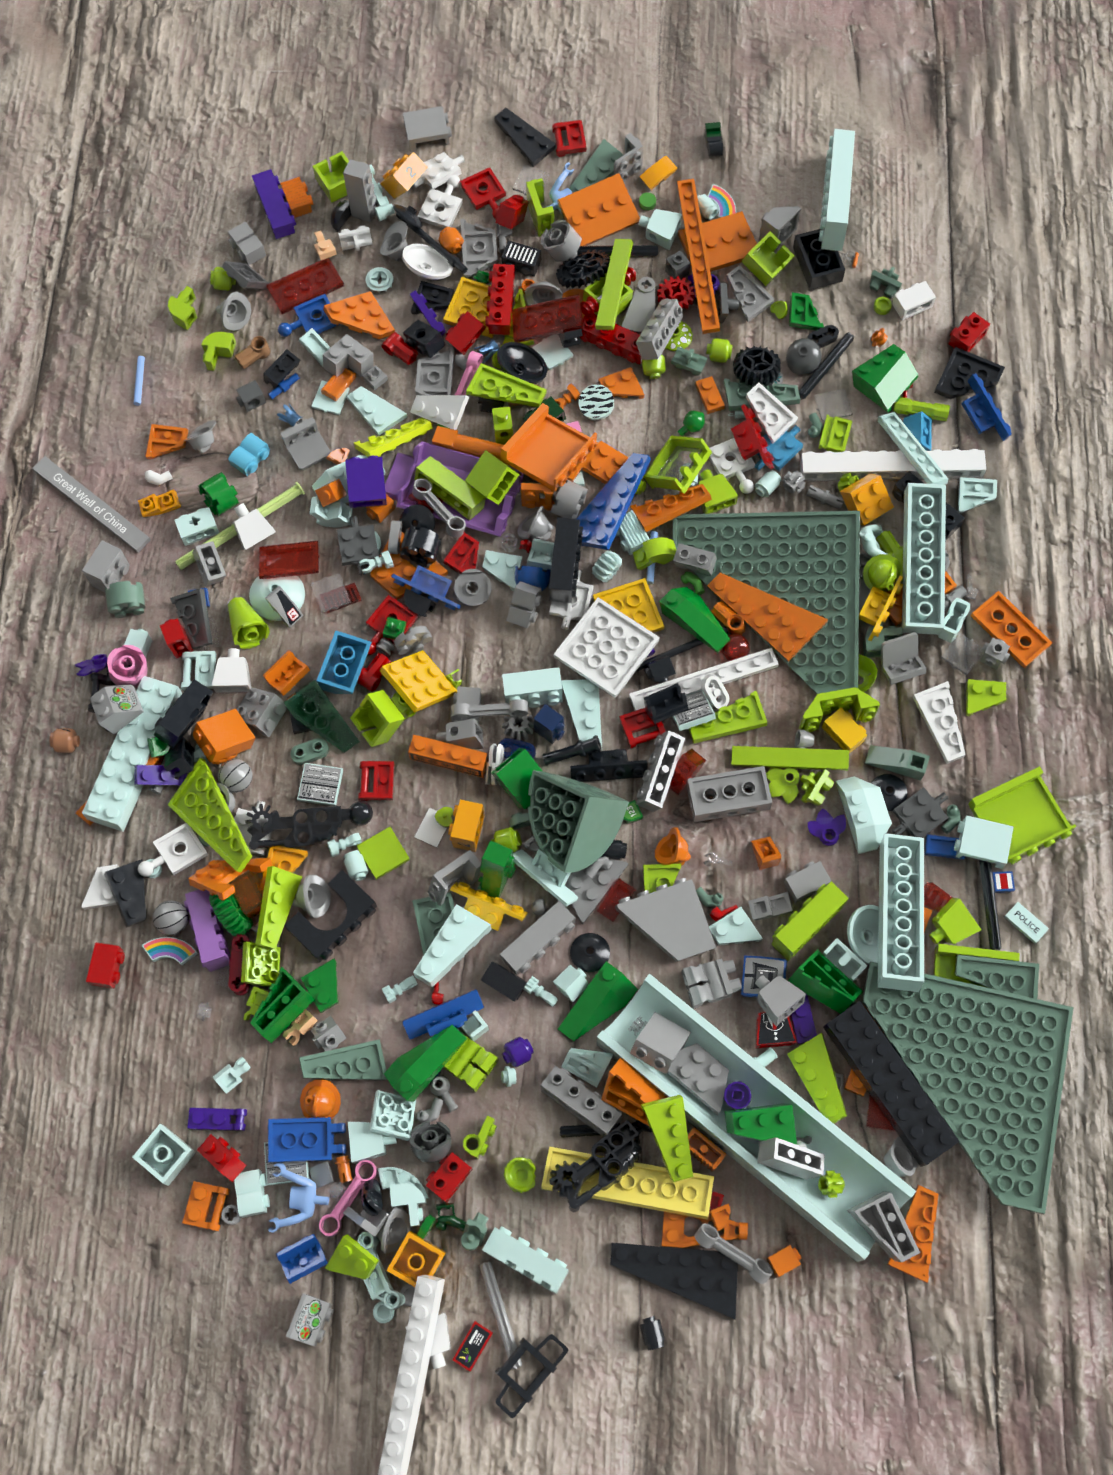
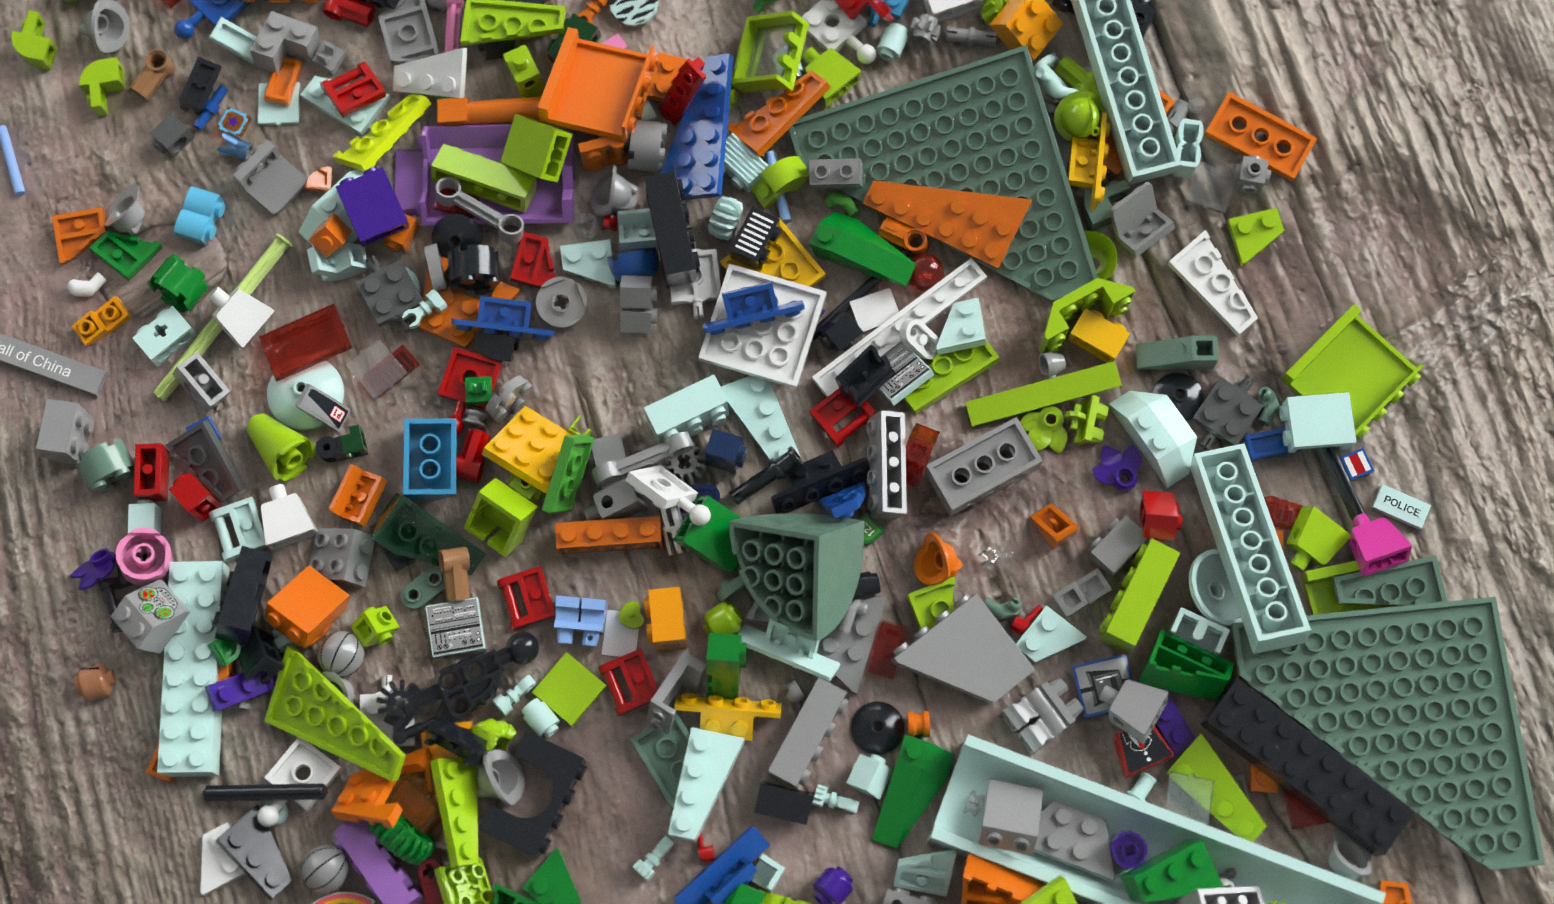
camera: 20 degrees left, 5 degrees up
none -> green wing [89,231,162,281]
none -> red brick [133,443,170,502]
none -> black axle [203,783,328,802]
none -> clear orange tile [216,107,252,139]
none -> leg [316,424,369,463]
none -> red plate [320,61,386,118]
none -> lime brick [350,606,400,648]
none -> black hinge [424,718,488,767]
none -> medium nougat piece [438,547,470,601]
none -> lime hair [472,718,517,752]
none -> bright green tile [542,434,595,513]
none -> light blue hips [554,595,608,647]
none -> red plate [598,648,658,716]
none -> white plate [625,465,711,526]
none -> red bracket [658,57,706,125]
none -> blue bracket [703,281,805,335]
none -> black brick [729,206,782,270]
none -> blue wing [818,480,869,520]
none -> white sticker [850,288,899,332]
none -> orange wheel [907,711,930,738]
none -> light aqua wing [936,298,987,355]
none -> red brick [1139,490,1182,541]
none -> clear piece [1166,771,1214,826]
none -> dark pink torso [1349,513,1412,577]

